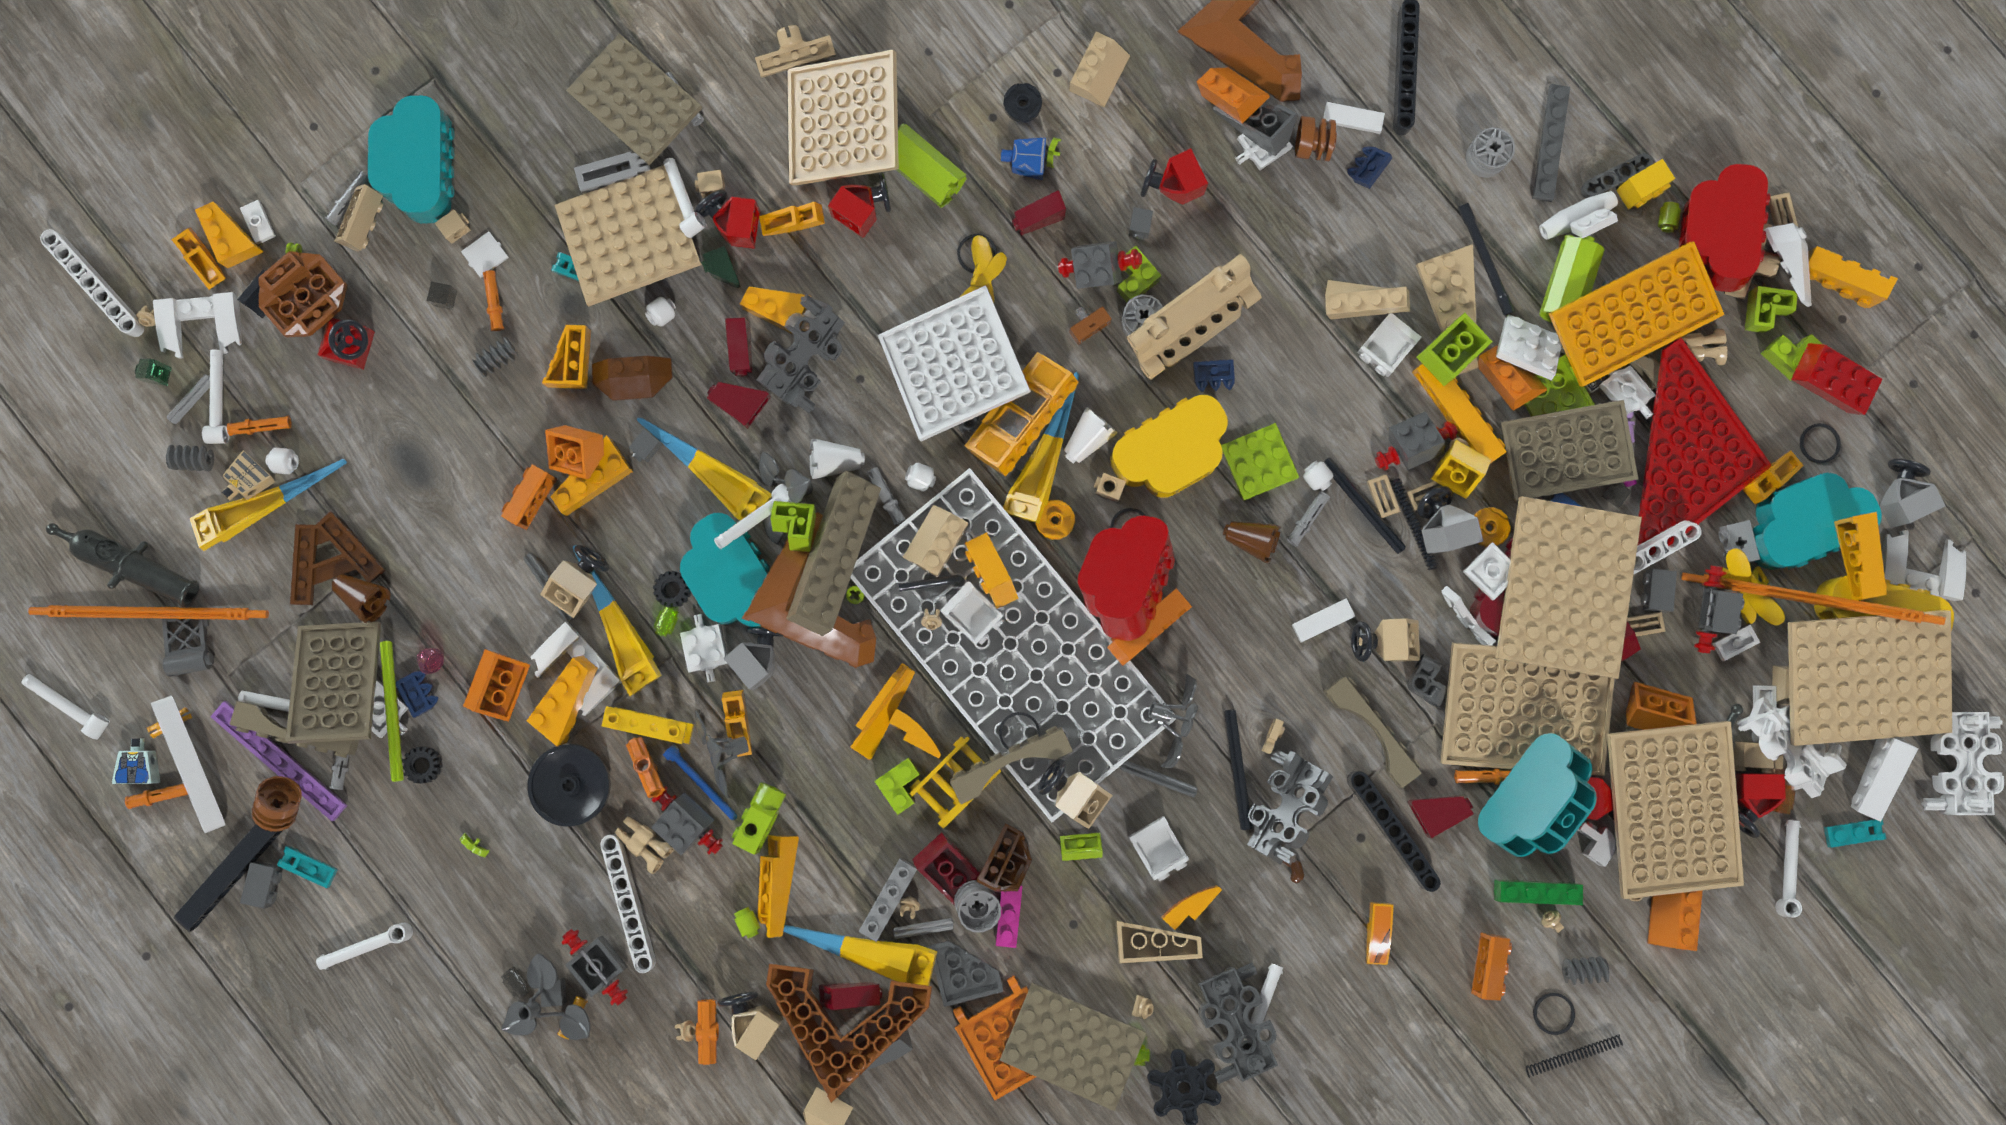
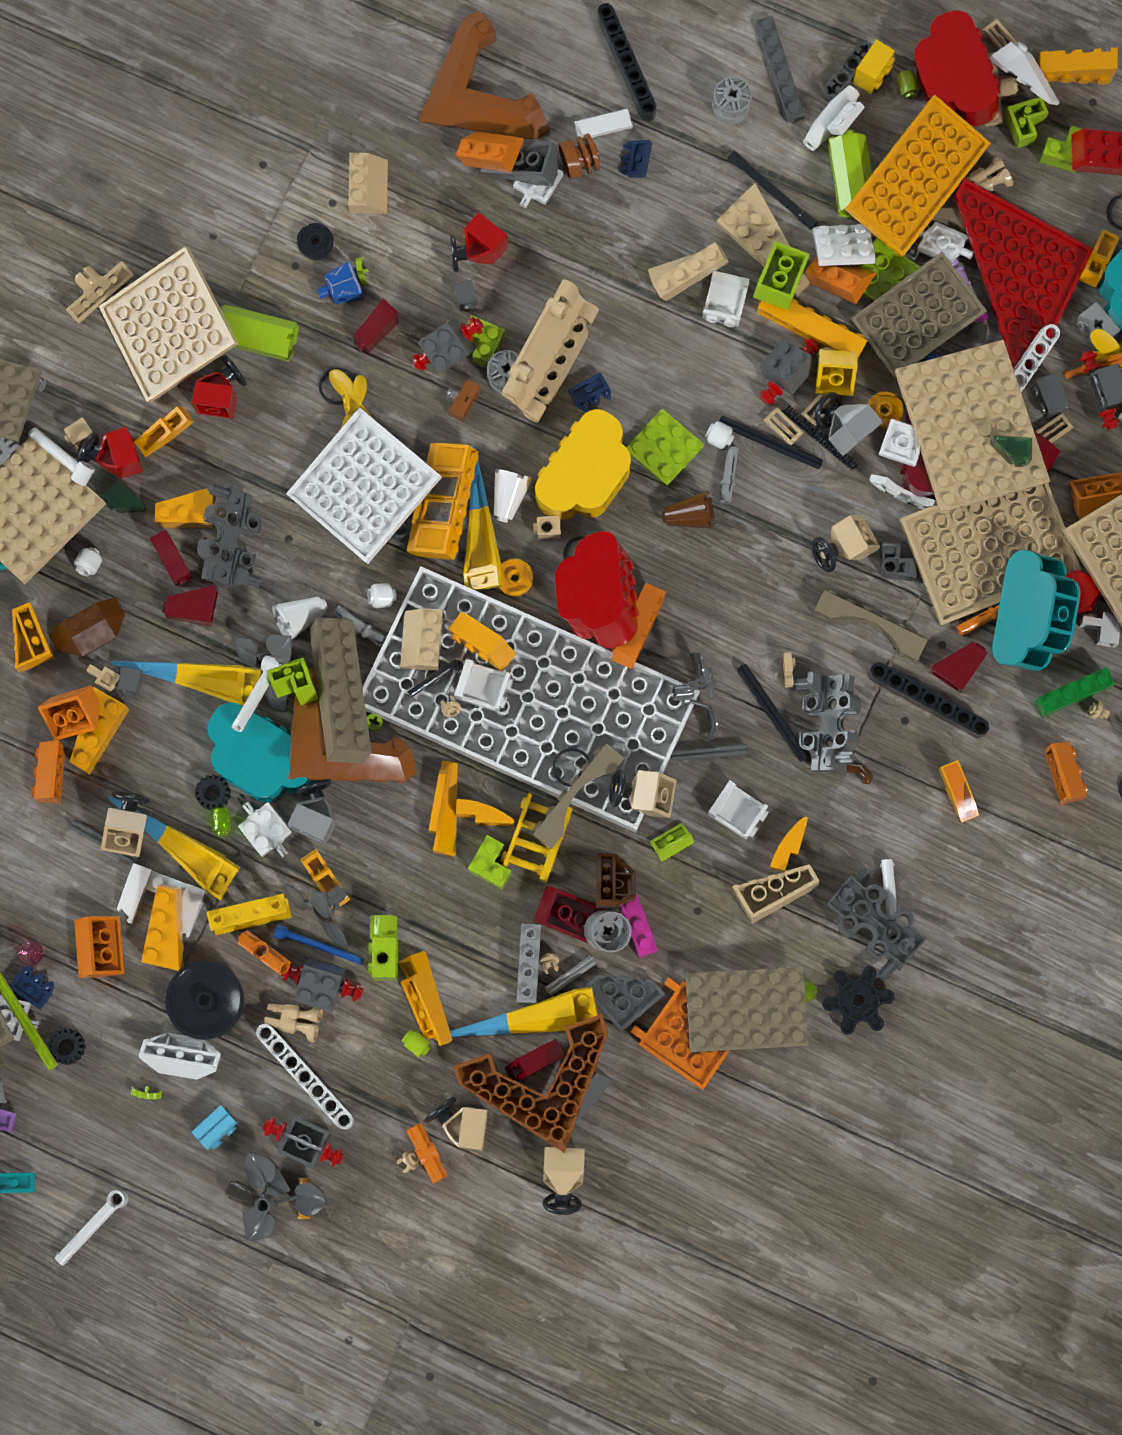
camera: 25 degrees left, 5 degrees down
tan plate [1132,995,1154,1019] -> none
white tile [1292,598,1355,643] -> none
none -> tan plate [86,664,120,693]
none -> white wedge [139,1033,221,1080]
none -> medium azure brick [191,1105,238,1150]
none -> clear green slope [990,436,1032,467]

